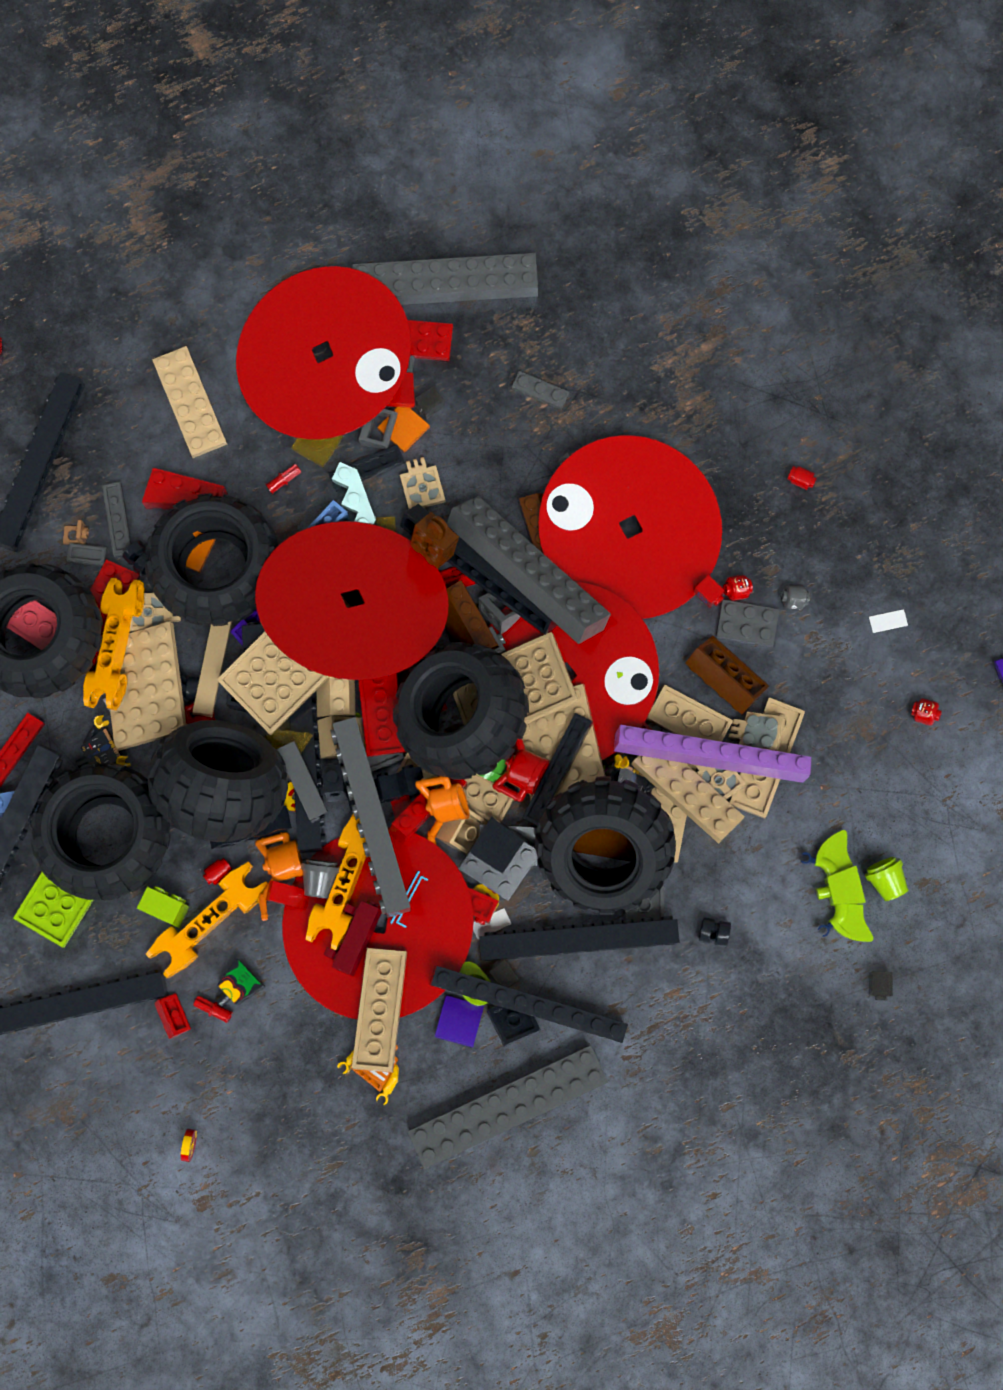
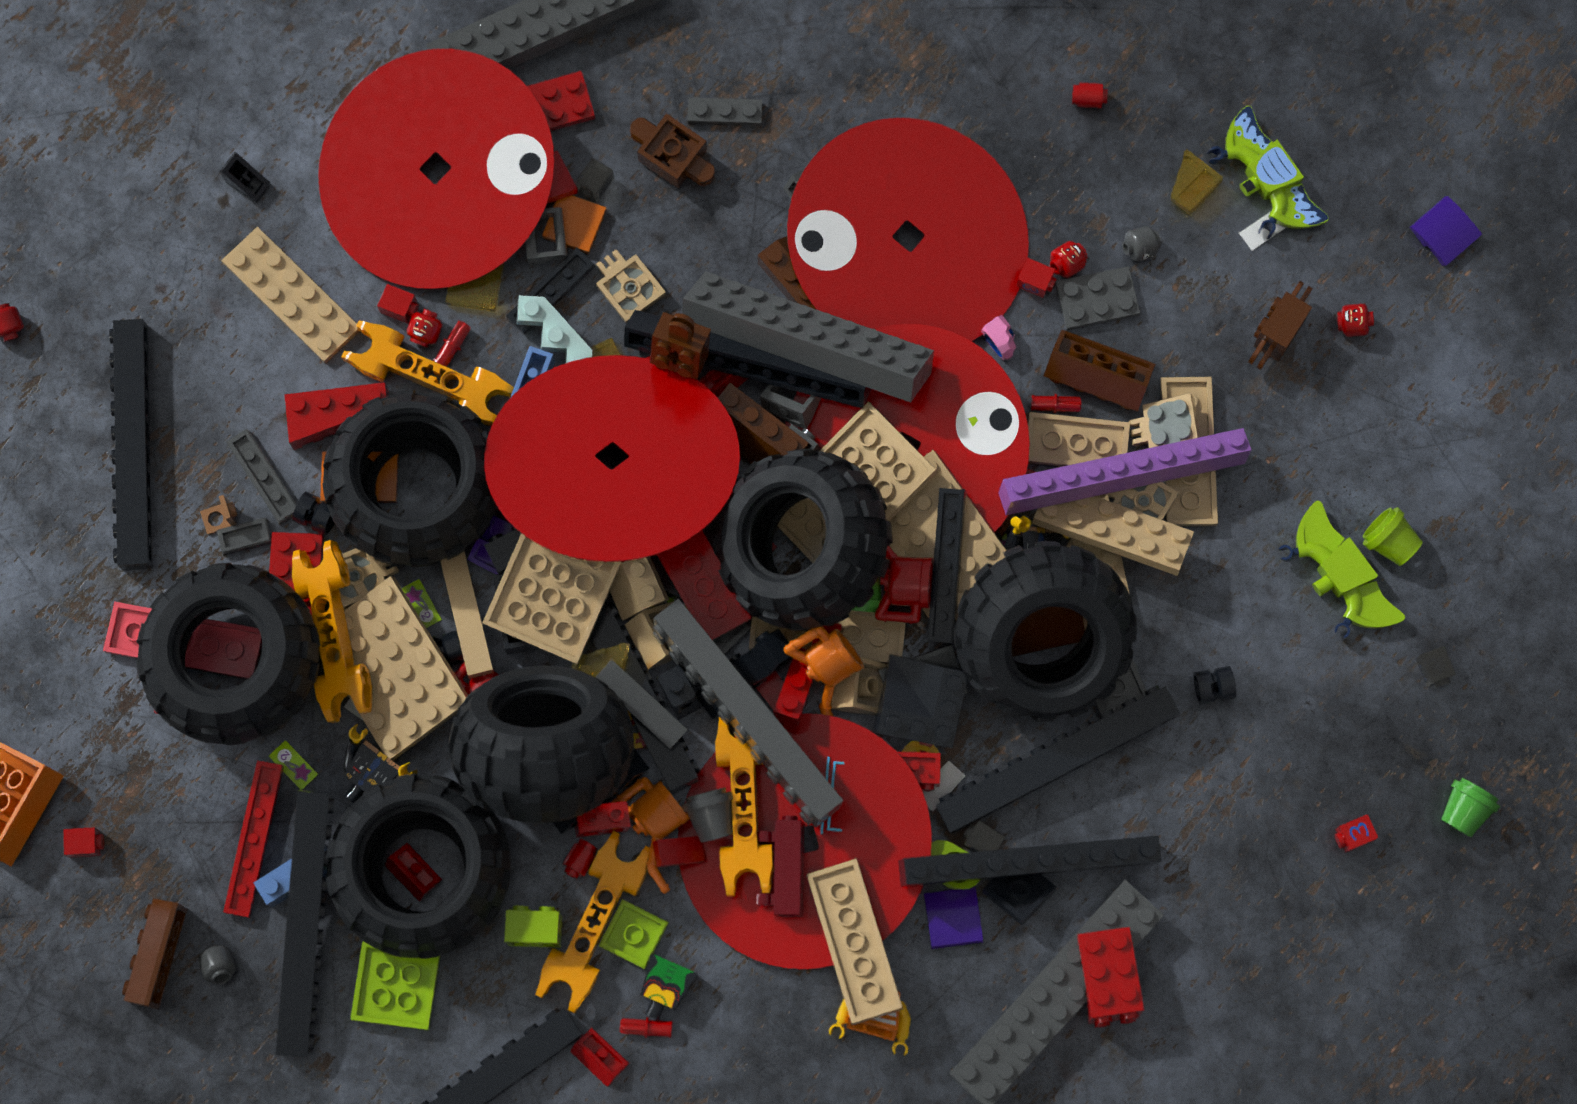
camera: 25 degrees left, 0 degrees up
none -> black slope [220,152,270,202]
none -> lime sticker [269,740,318,790]
none -> light orange piece [341,320,514,426]
none -> red brick [377,284,419,324]
none -> red slope [385,843,442,901]
none -> sticker [402,579,442,628]
none -> red head [406,309,443,347]
none -> red bracket [575,801,631,838]
none -> lime tile [599,899,669,970]
none -> reddish brown brick [630,113,715,189]
none -> bright pink rock [981,315,1016,360]
none -> red axle [1031,394,1081,414]
none -> red bracket [1077,927,1144,1028]
none -> clear yellow wing [1171,149,1223,215]
none -> torso [1207,105,1329,239]
none -> reddish brown brick [1248,281,1313,371]
none -> red brick [1334,814,1378,853]
none -> bright green piece [1441,778,1500,838]

